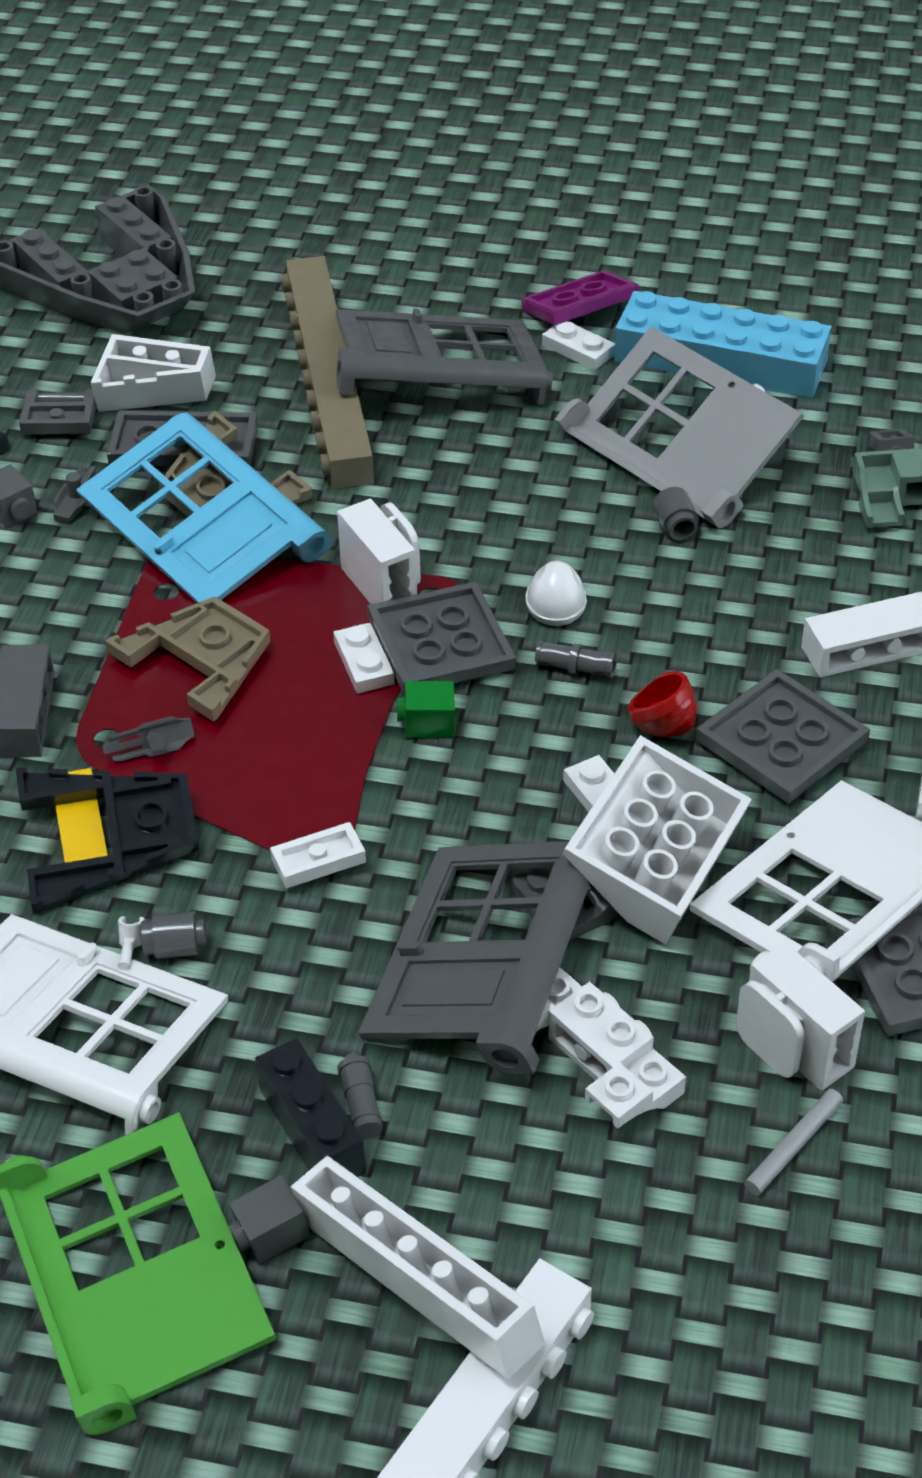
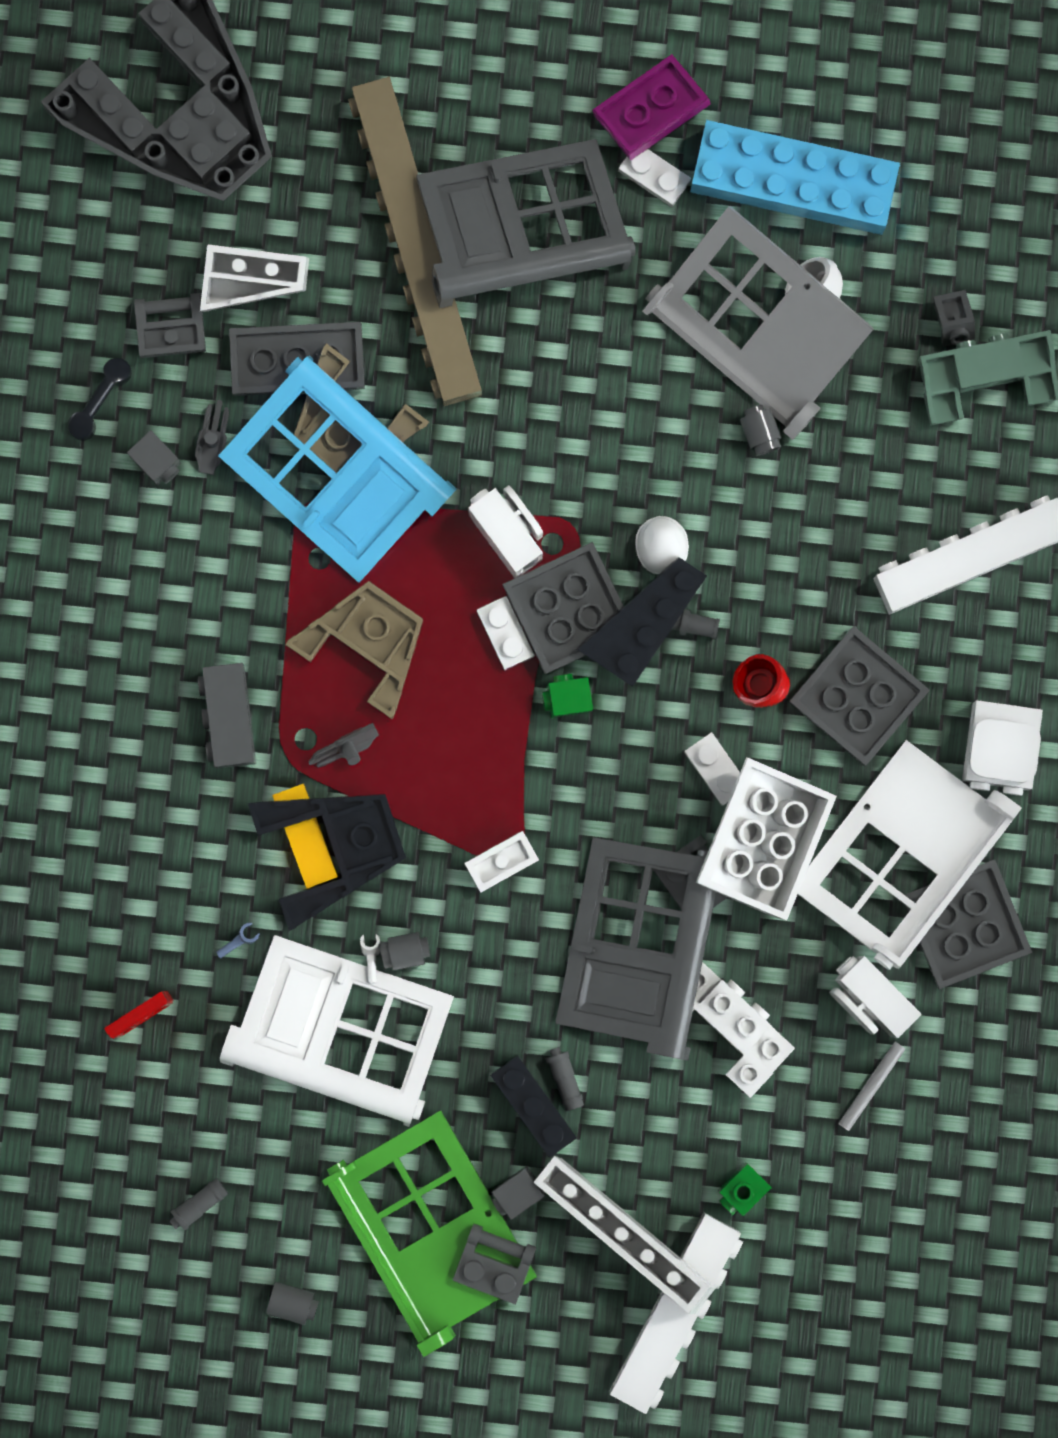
camera: 10 degrees left, 40 degrees up
none -> dark grey plate [453,1223,537,1305]
none -> black wing [577,557,707,687]
none -> green brick [718,1162,772,1216]

